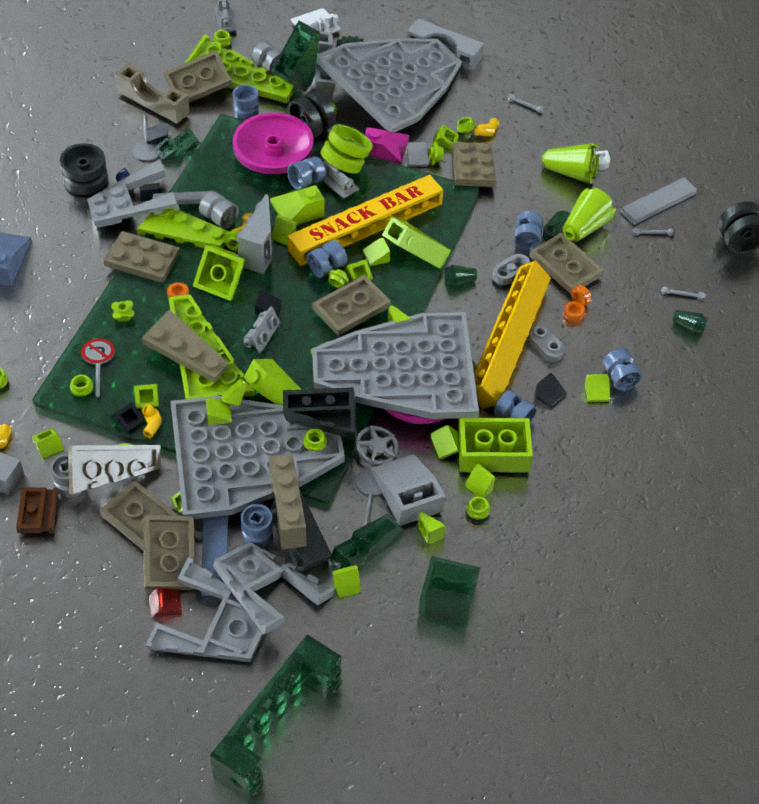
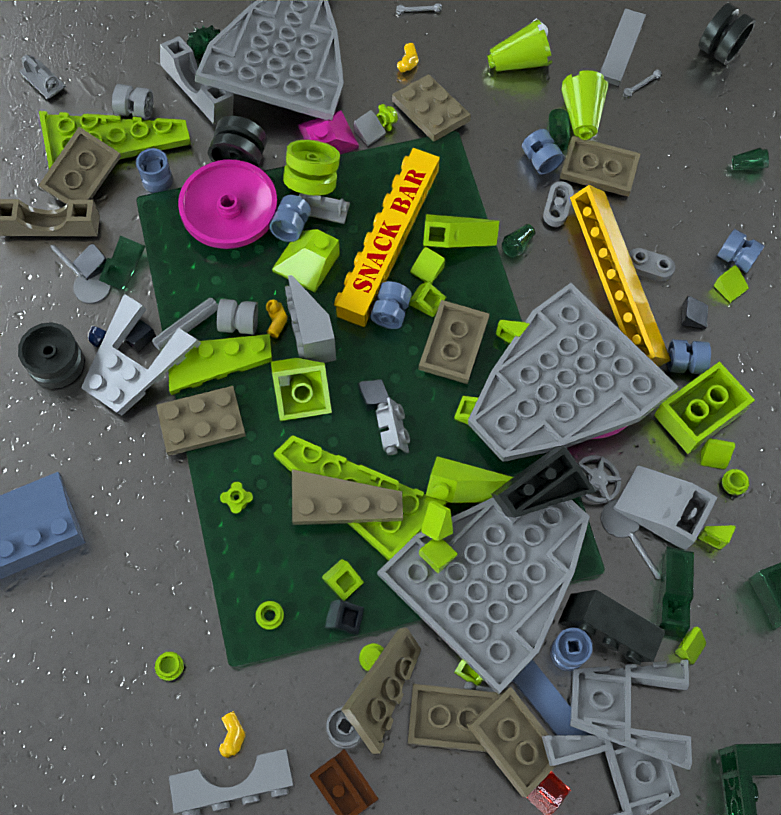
camera: 35 degrees left, 15 degrees up
lime slope [32,428,64,458] -> none
piece [81,339,115,397] -> none
yellow arm [142,404,162,438] -> none
orange tile [167,282,189,299] -> none
lime plate [213,30,232,47] -> none
lime plate [224,230,239,251] -> none
dark tan arch [269,454,307,549] -> none
clear green slope [271,20,320,92] -> none
lime slope [272,215,296,246] -> none
white hinge [291,8,341,42] -> none
lime plate [303,429,327,451] -> none
lime plate [328,269,349,288] -> none
lime slope [431,425,460,460] -> none
lime slope [432,125,459,149] -> none
lime plate [457,117,476,134] -> none
orange tile [563,301,585,322] -> none
orange tile [571,285,592,307] -> none
light grey hinge [661,286,706,301] -> none

